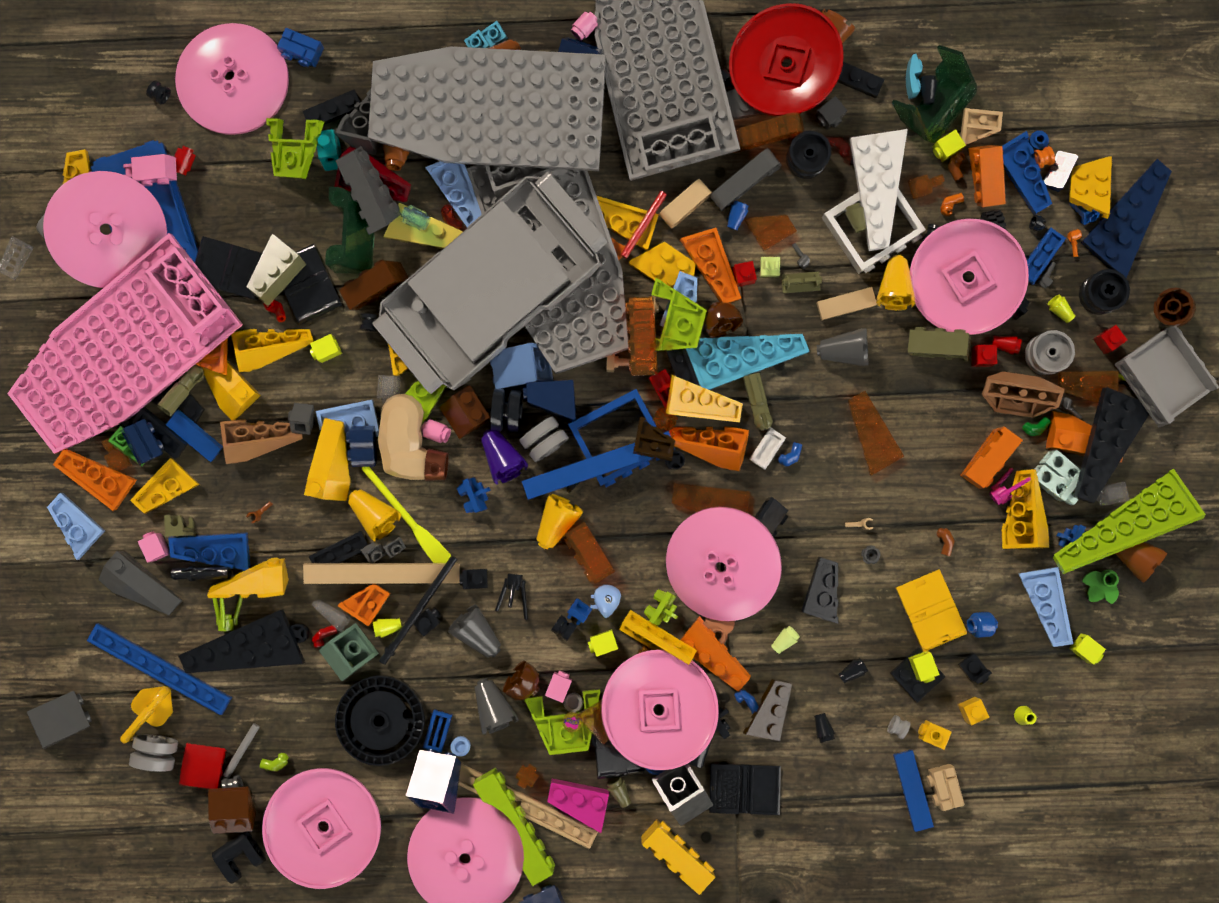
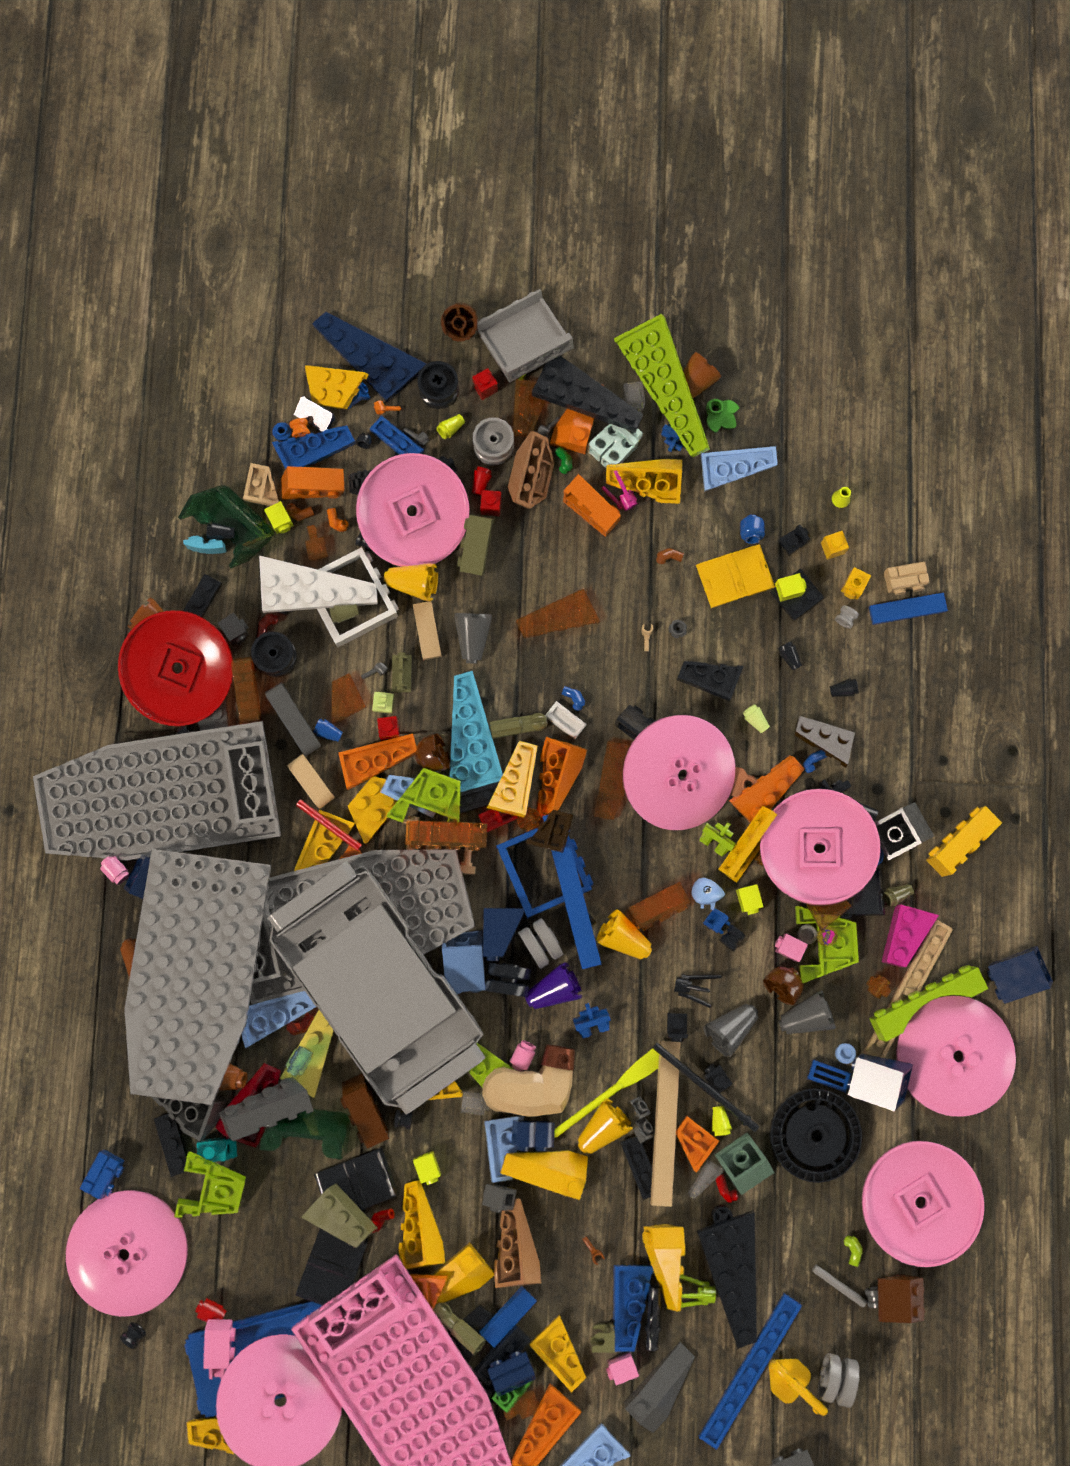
camera: 85 degrees left, 5 degrees down
red slope [179,743,227,789] -> none
black connector [212,831,266,884] -> none
reddish brown slope [439,385,491,439] -> none
medium azure slope [464,21,508,48] -> none
black wheel [665,450,685,470] -> none
black piece [709,763,781,815] -> none
neon yellow brick [1069,634,1106,665] -> none

